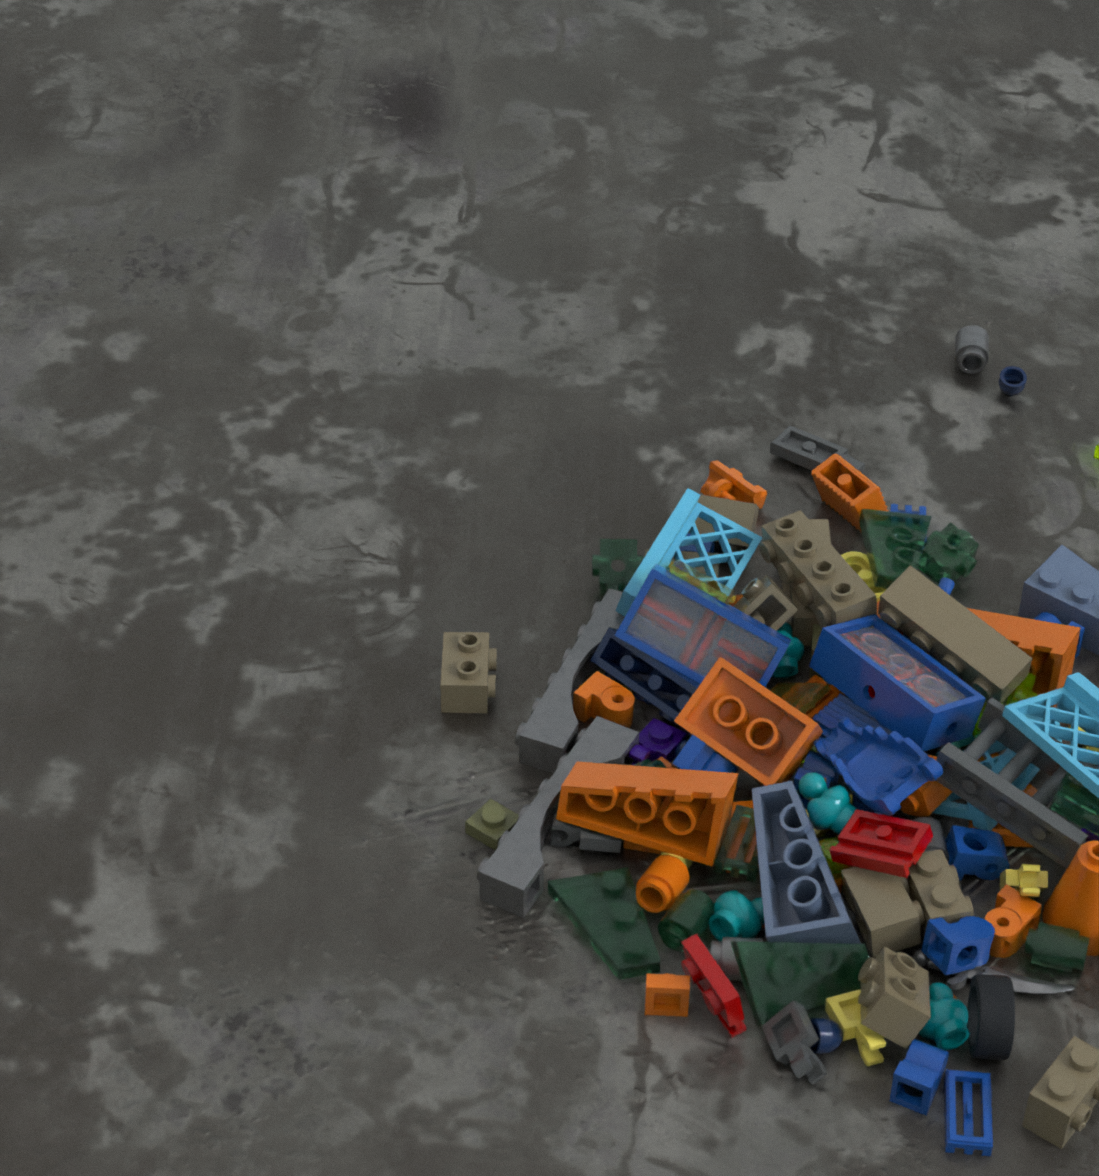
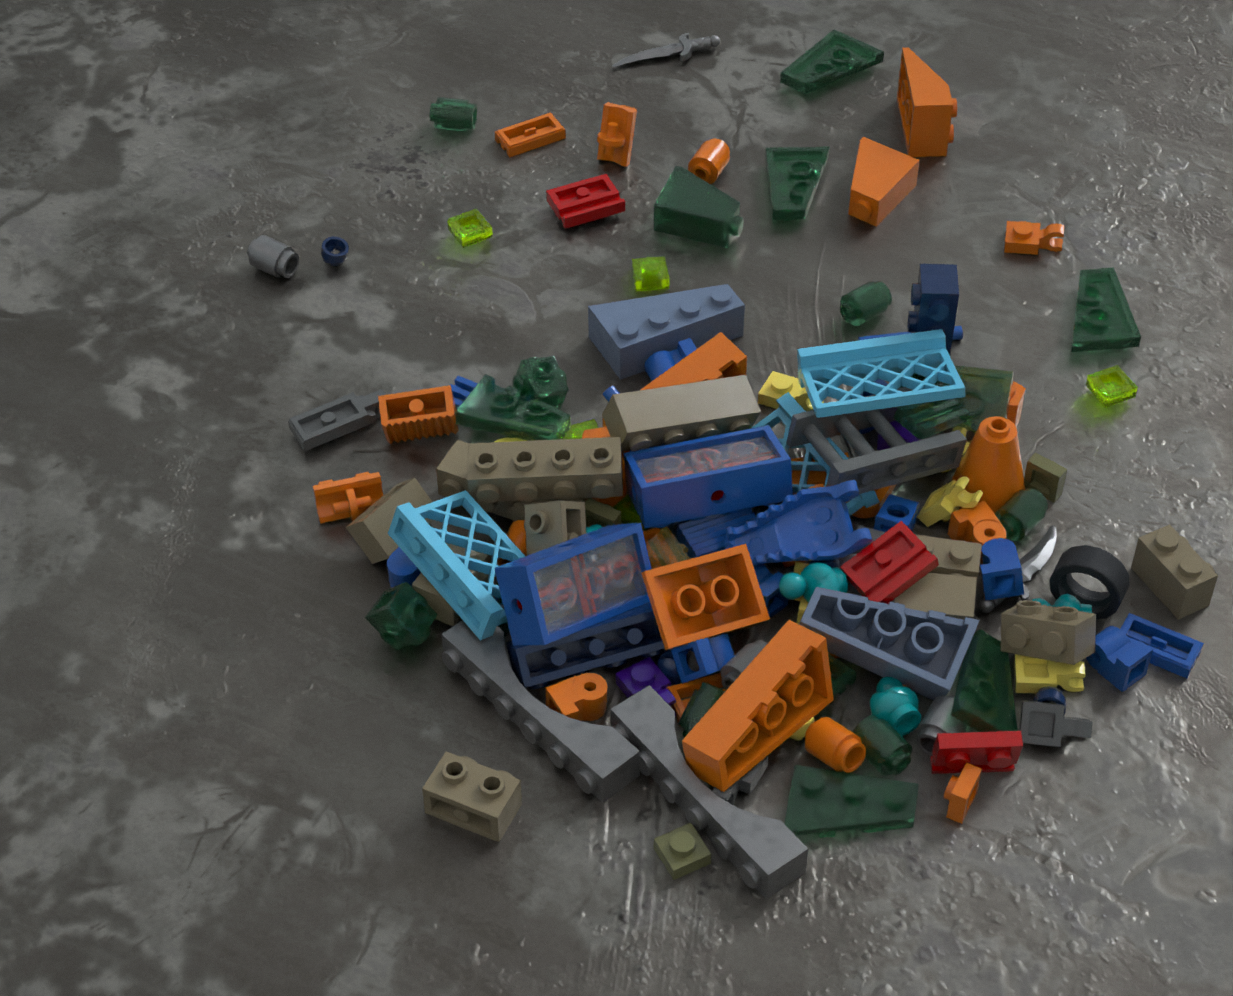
camera: 65 degrees left, 5 degrees up
clear yellow piece [668,559,737,605] -> none

